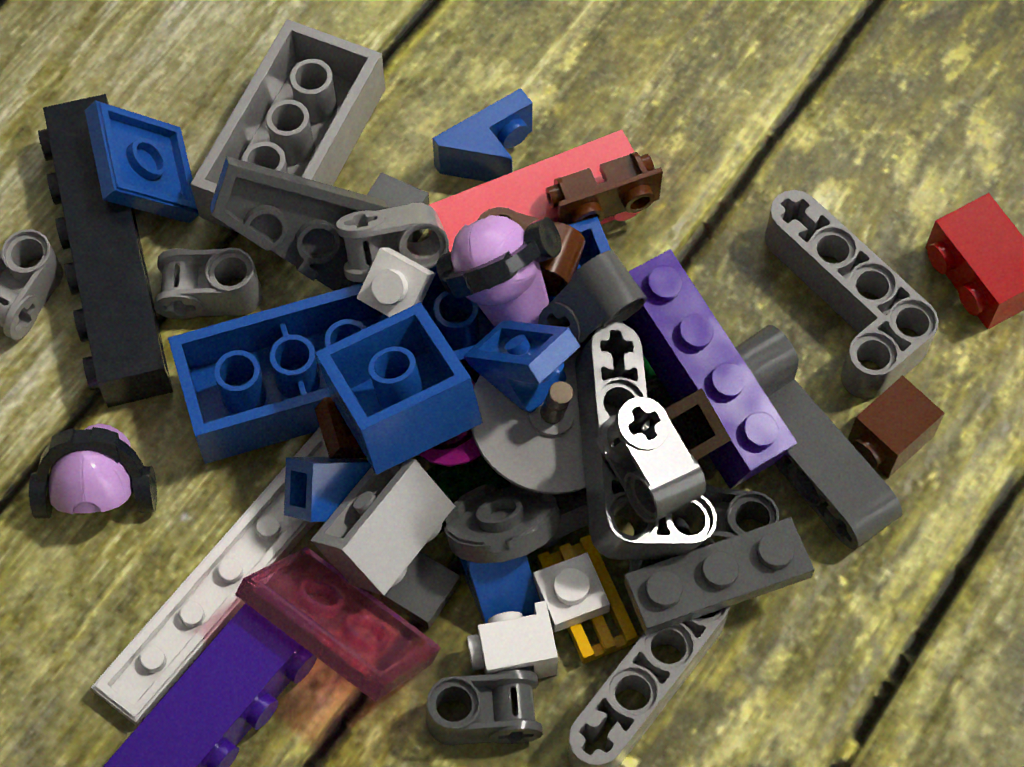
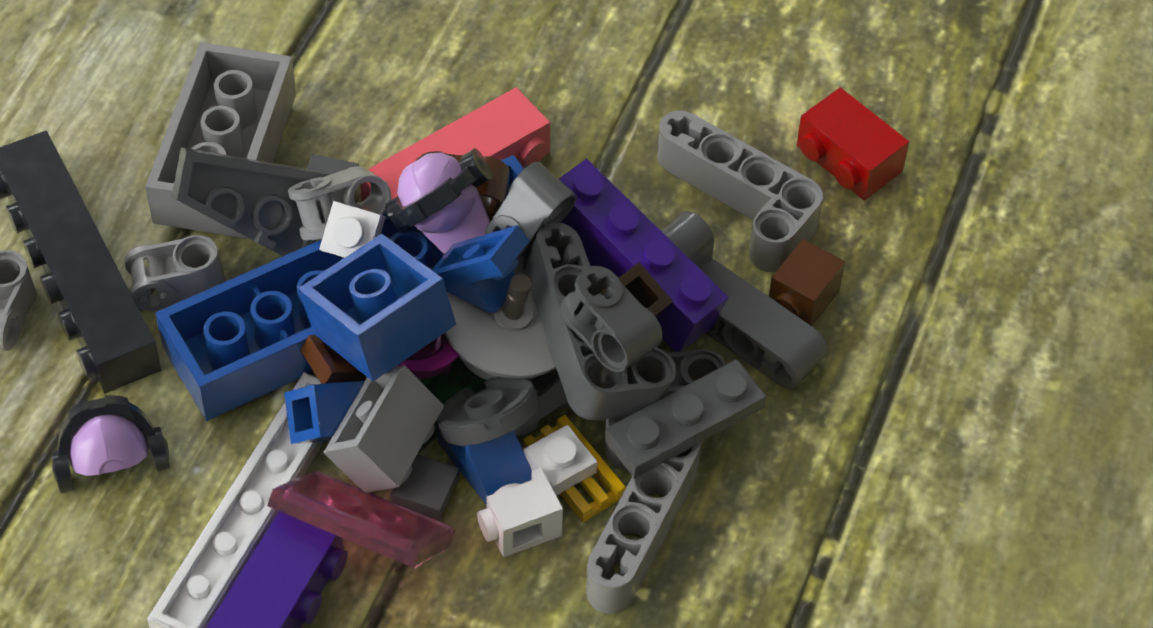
camera: 15 degrees left, 10 degrees down
blue tile [85,100,199,223] -> none
dark grey piece [426,670,543,746] -> none
blue slope [432,88,533,182] -> none
reddish brown hinge [546,152,663,225] -> none

